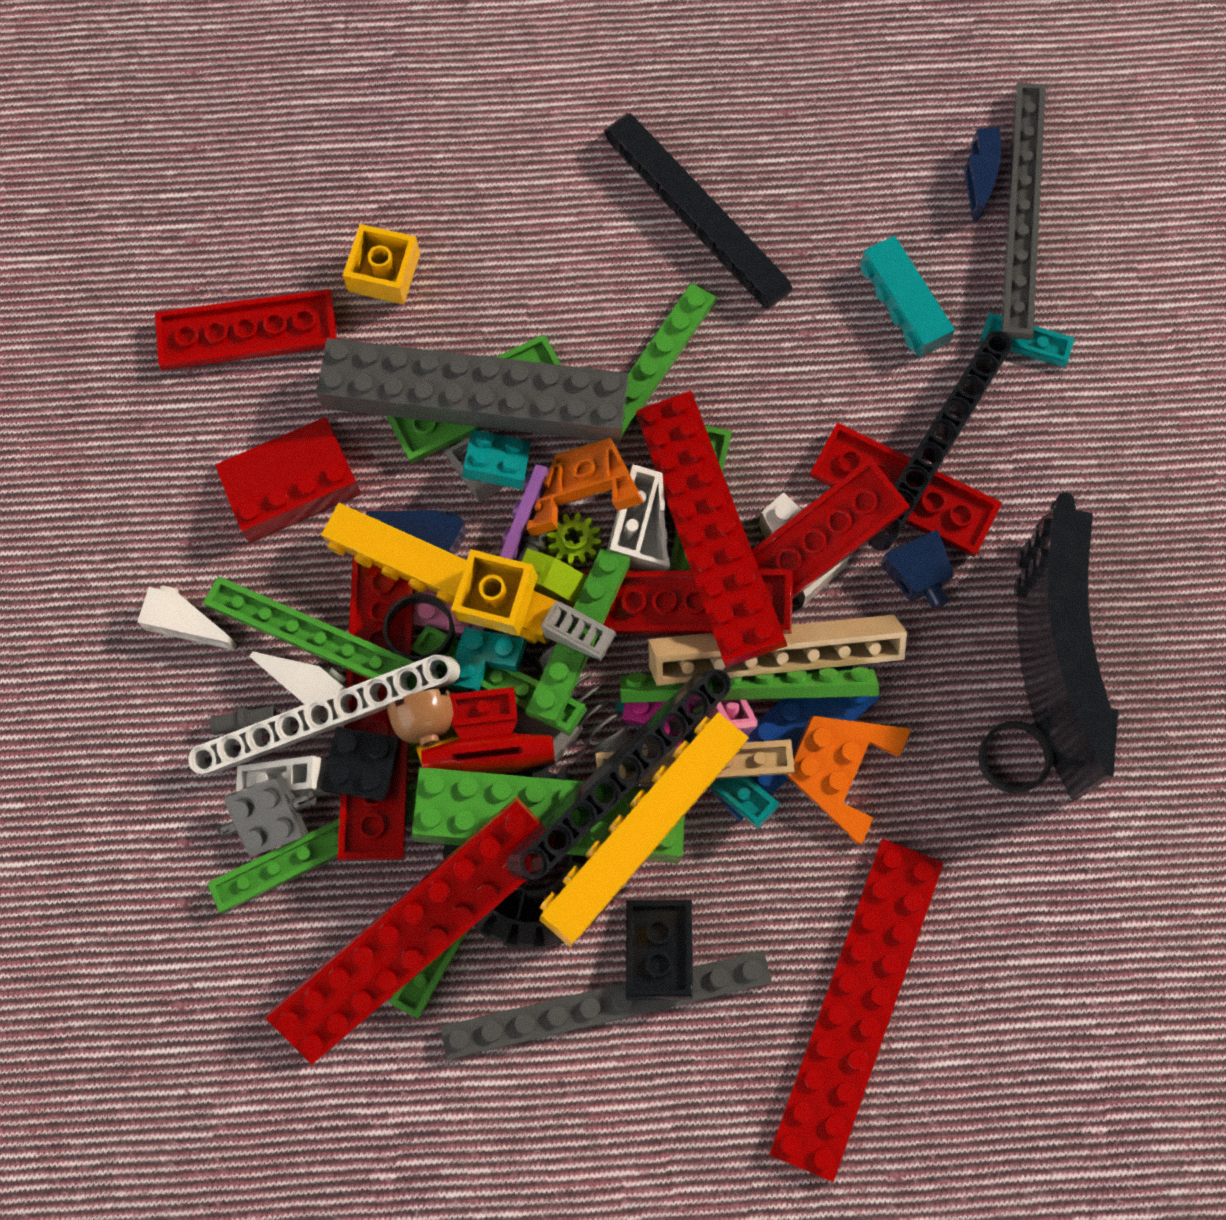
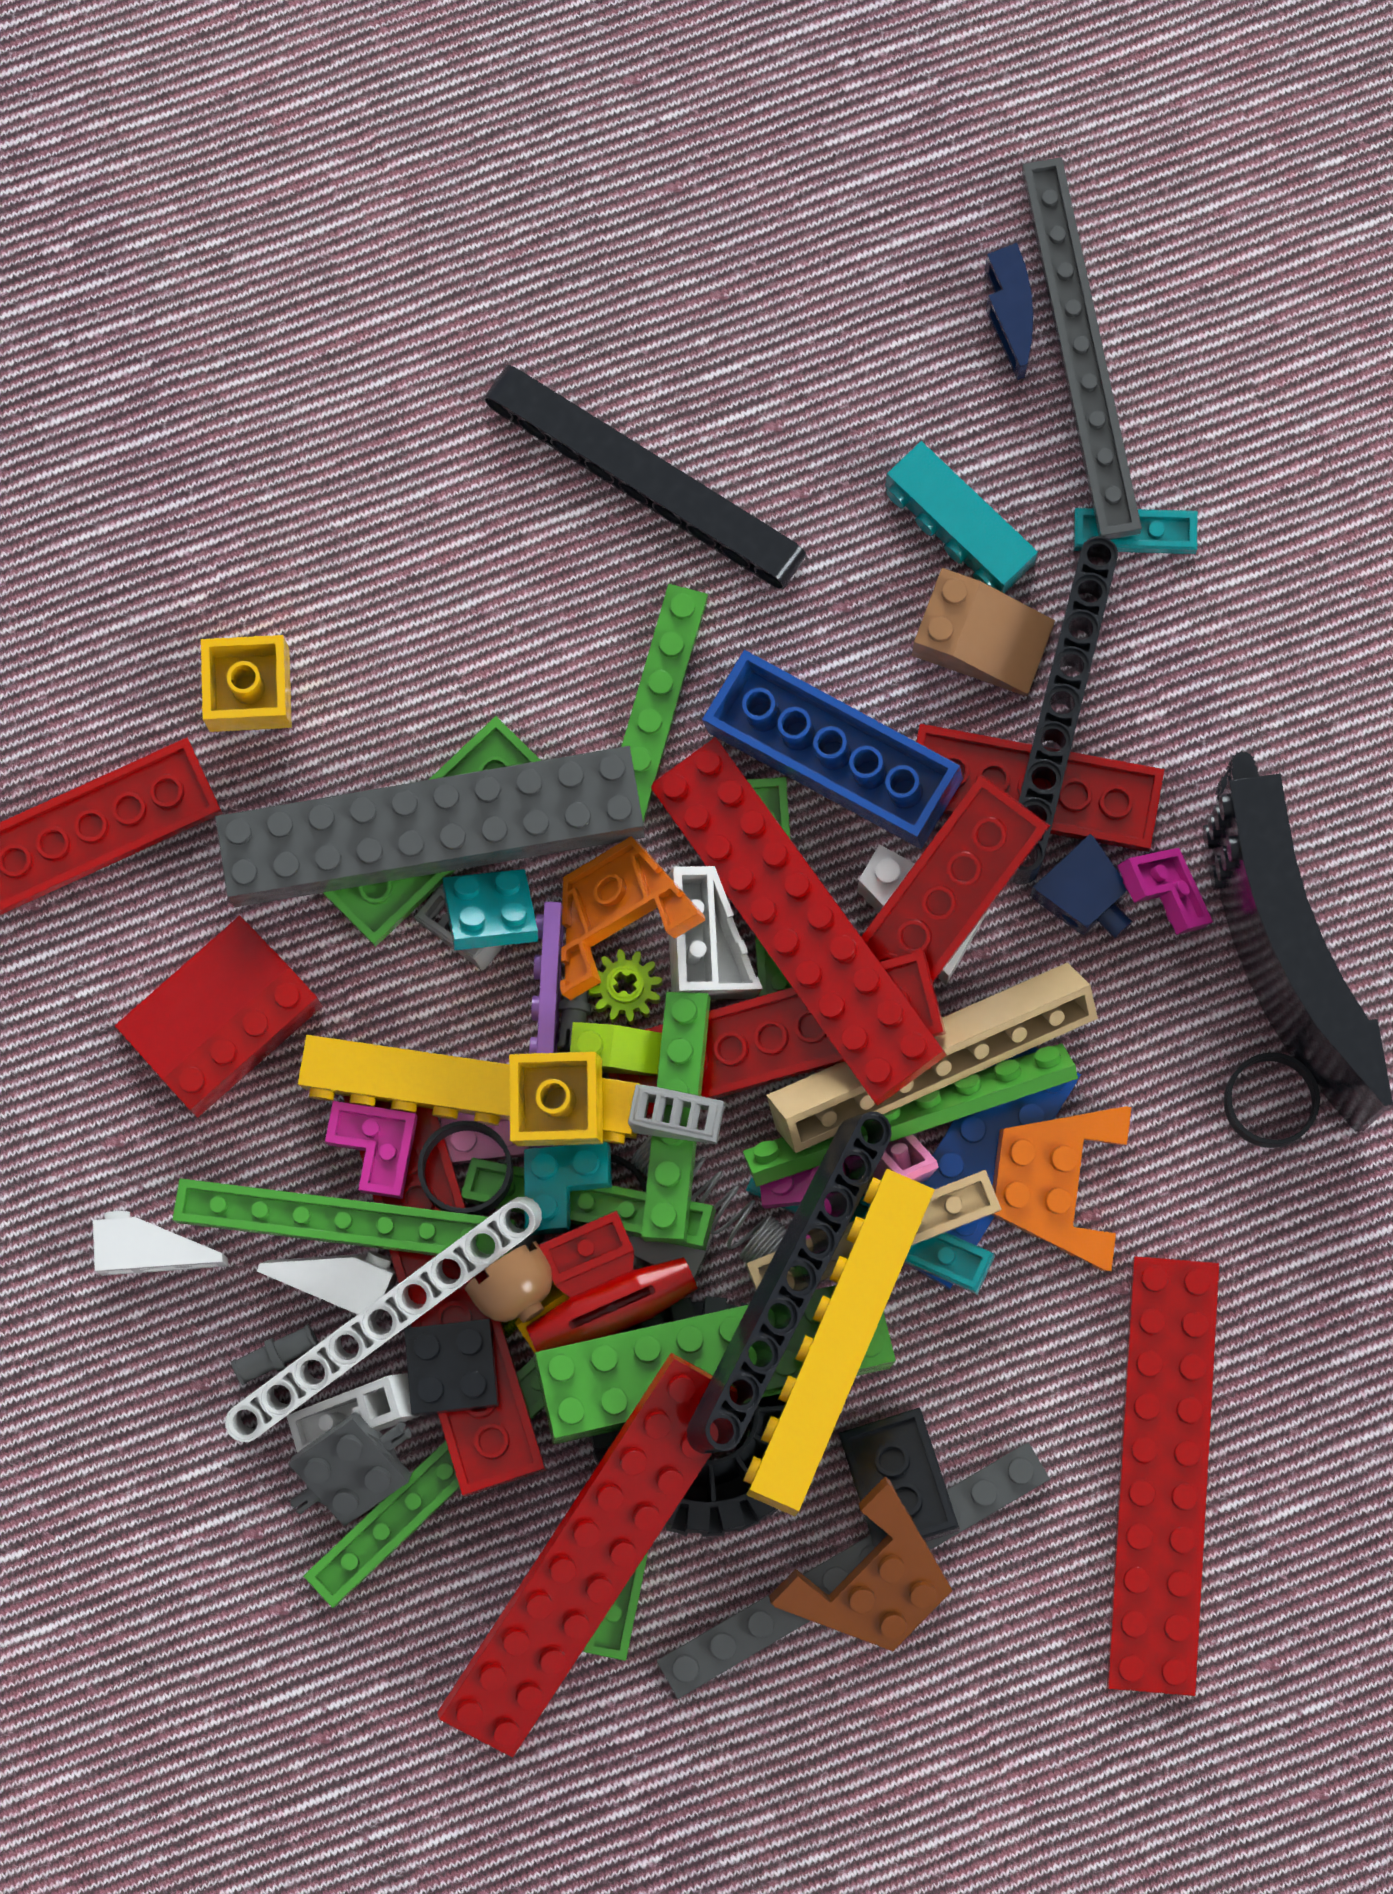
camera: 15 degrees left, 5 degrees up
dark blue slope [366,510,467,555] -> none
none -> dark pink plate [325,1101,418,1199]
none -> blue brick [702,649,963,849]
none -> dark orange wing [769,1477,953,1651]
none -> medium nougat slope [912,568,1055,697]
none -> dark pink plate [1117,848,1213,935]

